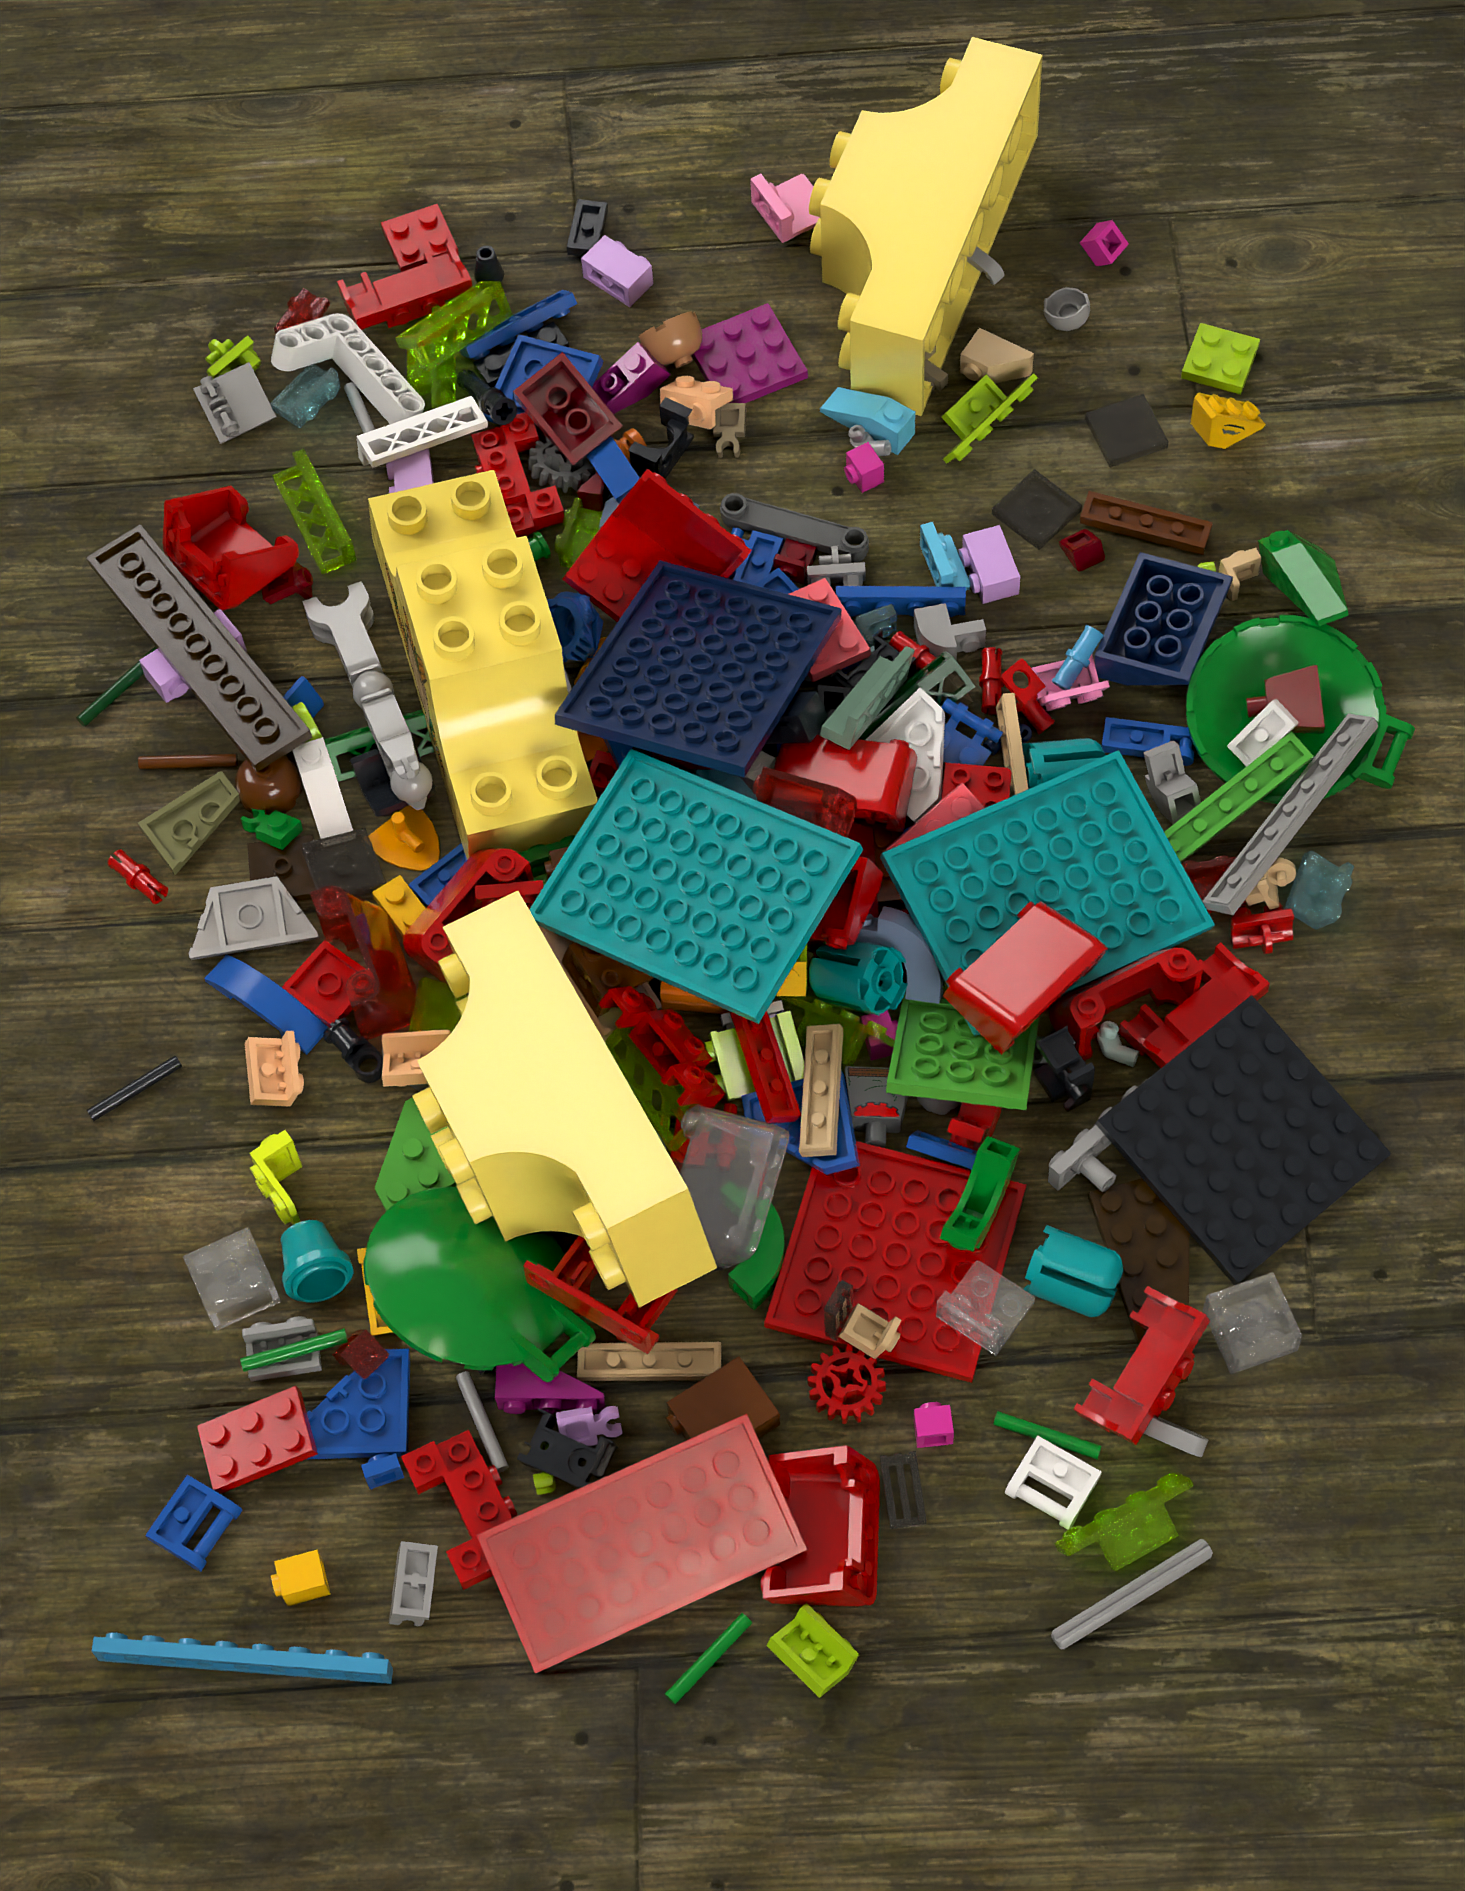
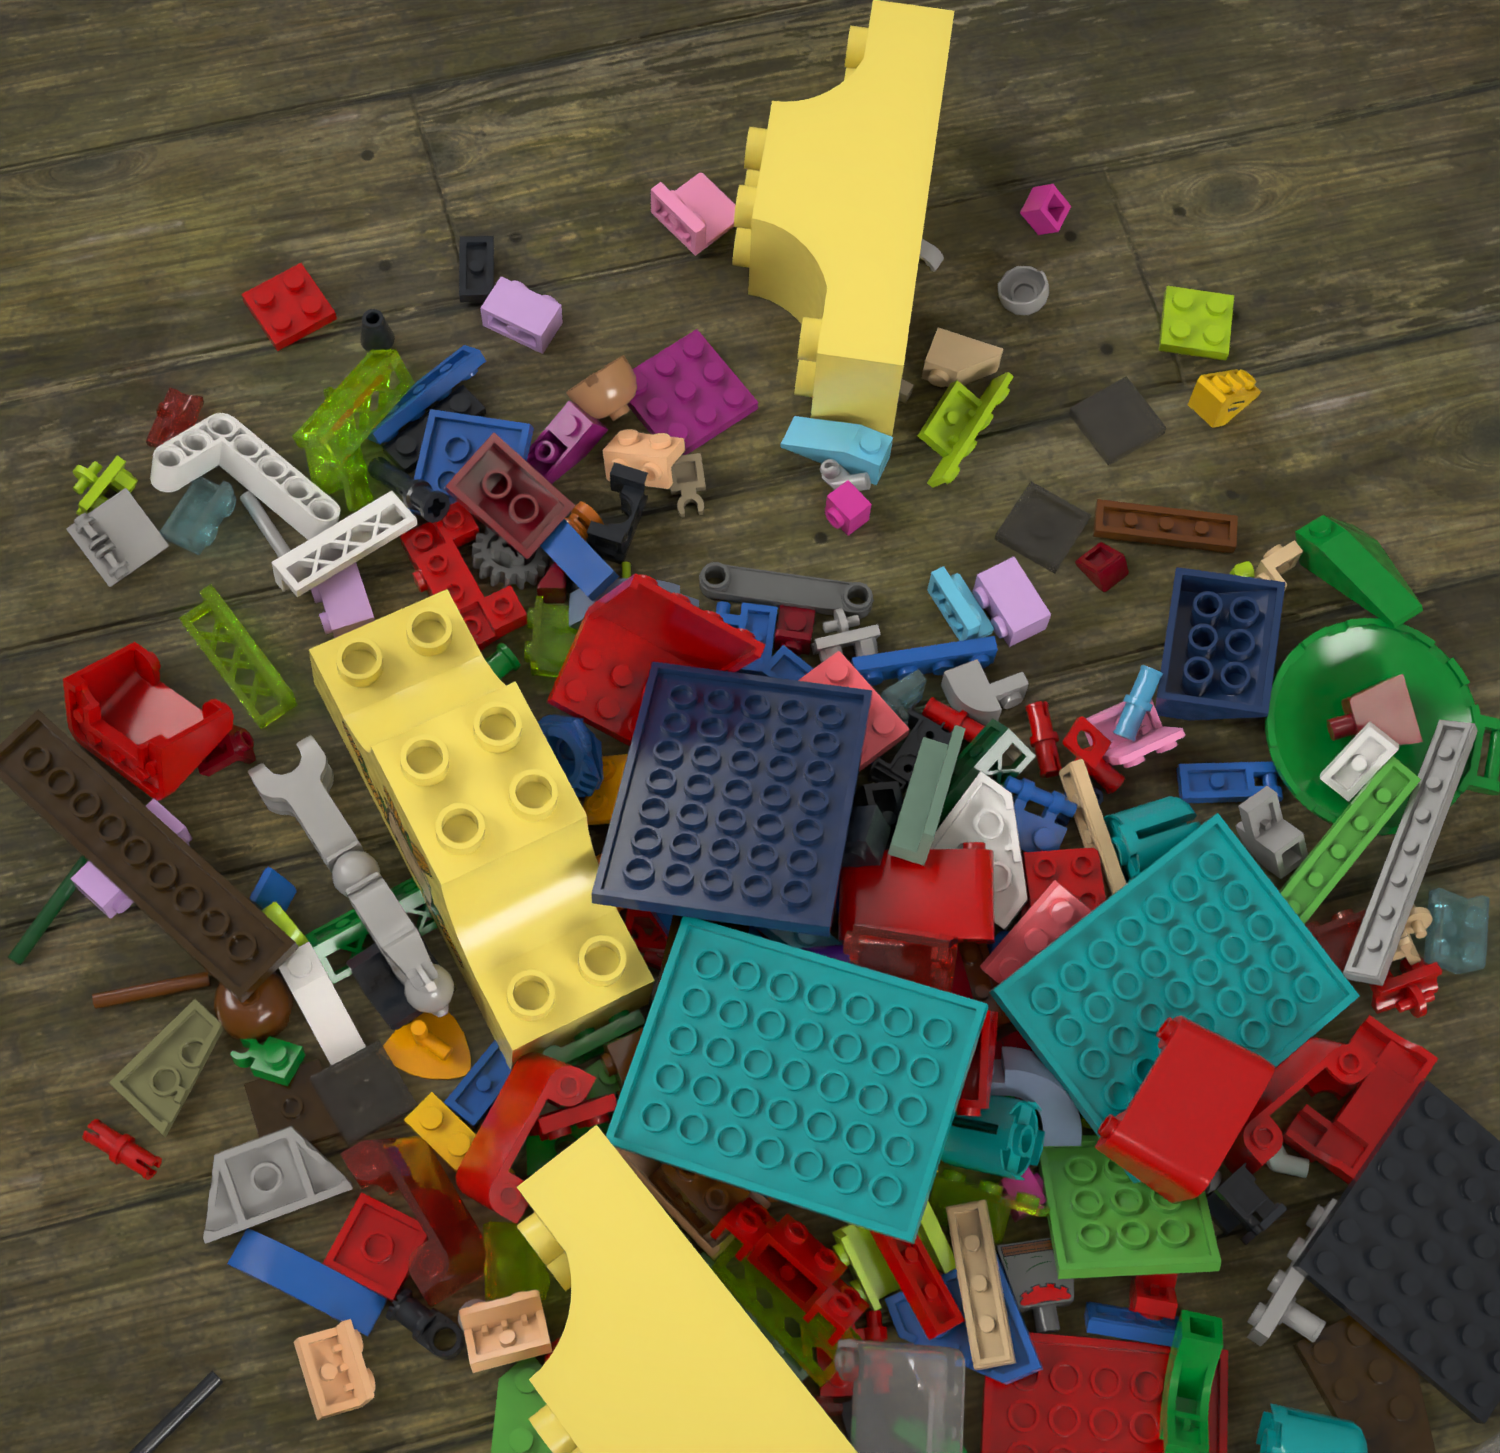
camera: 20 degrees left, 5 degrees up
bracket [337,242,473,330] -> none

